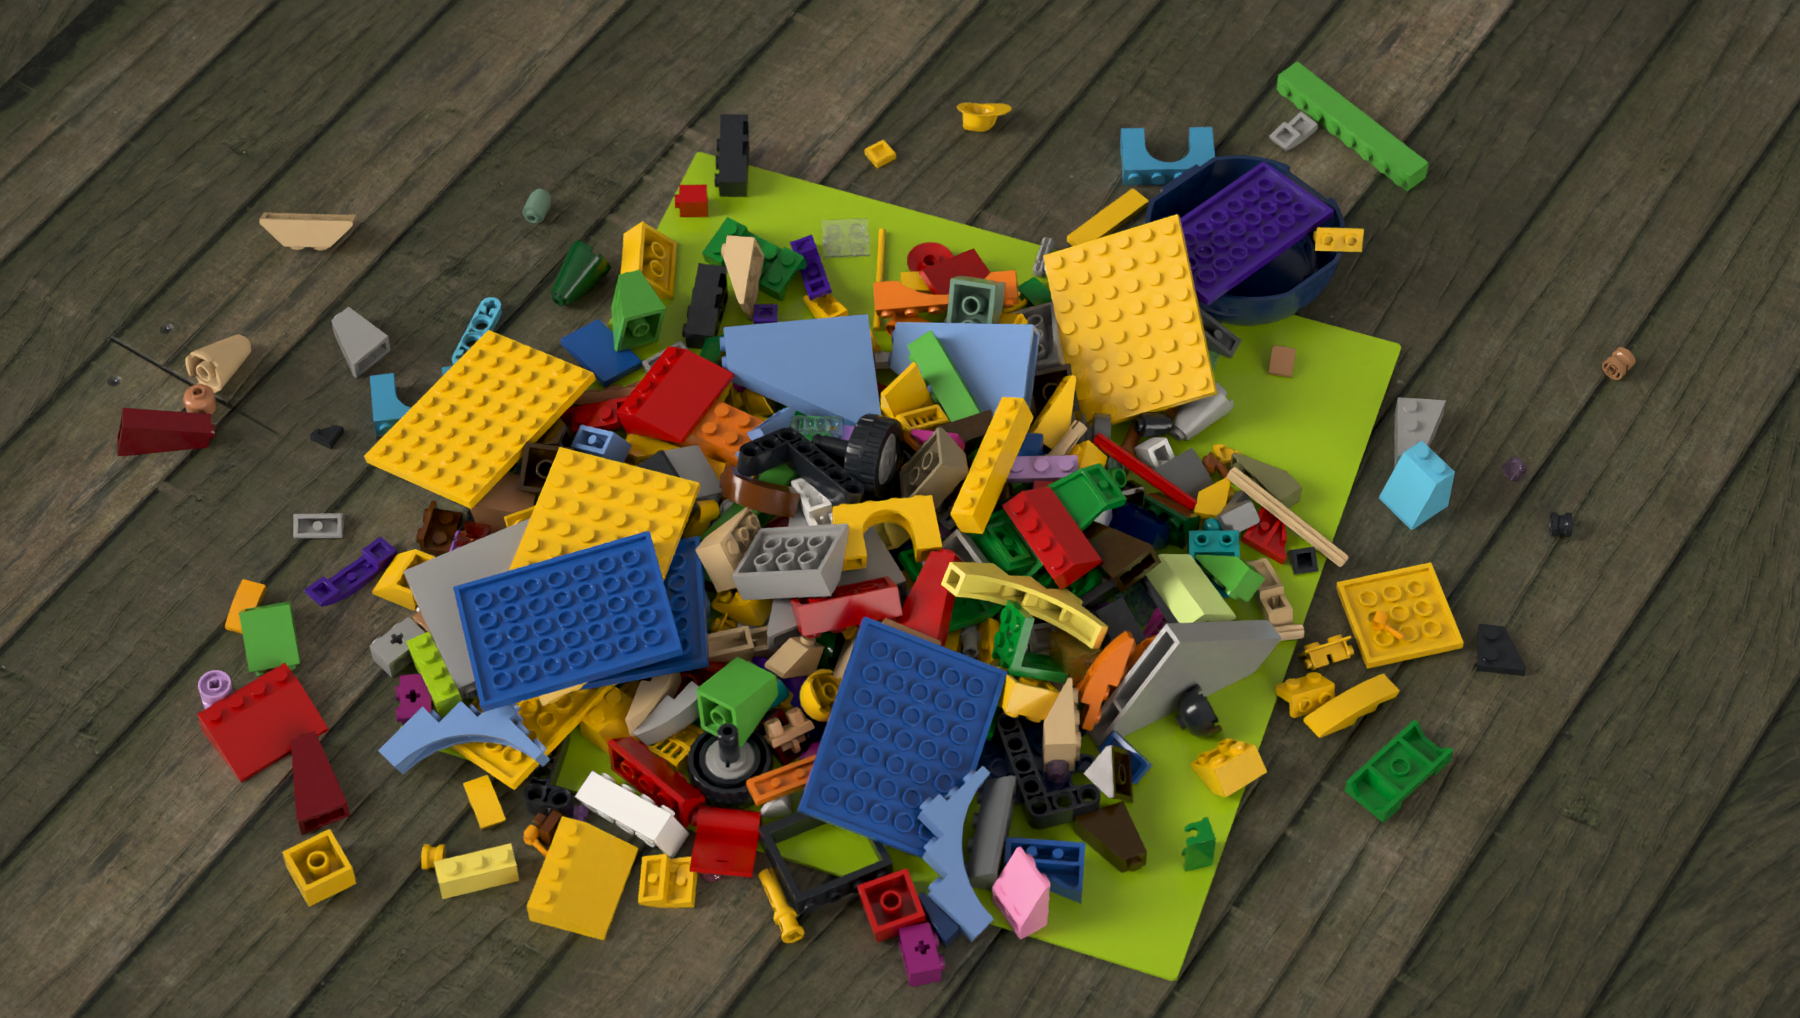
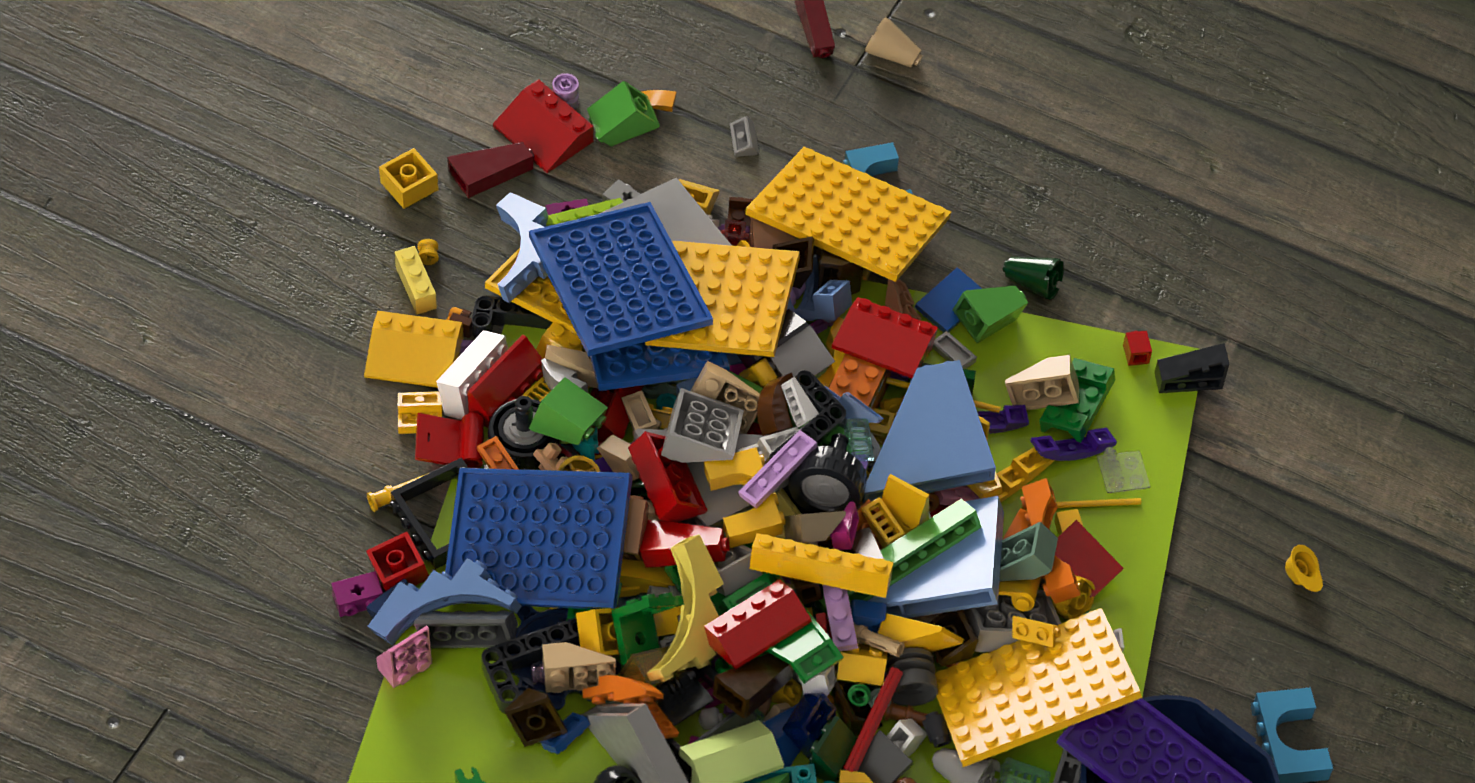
camera: 80 degrees right, 0 degrees up
nougat head [183,384,217,416] -> none
tan wedge [260,212,356,250] -> none
dark purple slope [305,537,397,607] -> none
black tile [310,425,344,449] -> none
light grey slope [331,307,391,379] -> none
medium azure beam [452,297,502,365] -> none
yellow slope [463,775,506,830] -> none
sand green brick [522,189,551,223] -> none
red bracket [560,395,629,436] -> none
yellow slope [621,221,677,299] -> none
black wedge [682,263,728,349] -> none
yellow tile [865,139,896,169] -> none
red dish [907,242,953,272] -> none
blue wedge [1004,837,1085,903] -> none
light grey axle [1033,237,1055,278] -> none
yellow tile [1067,188,1149,246] -> none
dark brown slope [1074,801,1147,873] -> none
none -> lavender plate [739,430,817,509]
none -> white slope [781,377,819,428]
none -> yellow hinge [1012,616,1061,647]

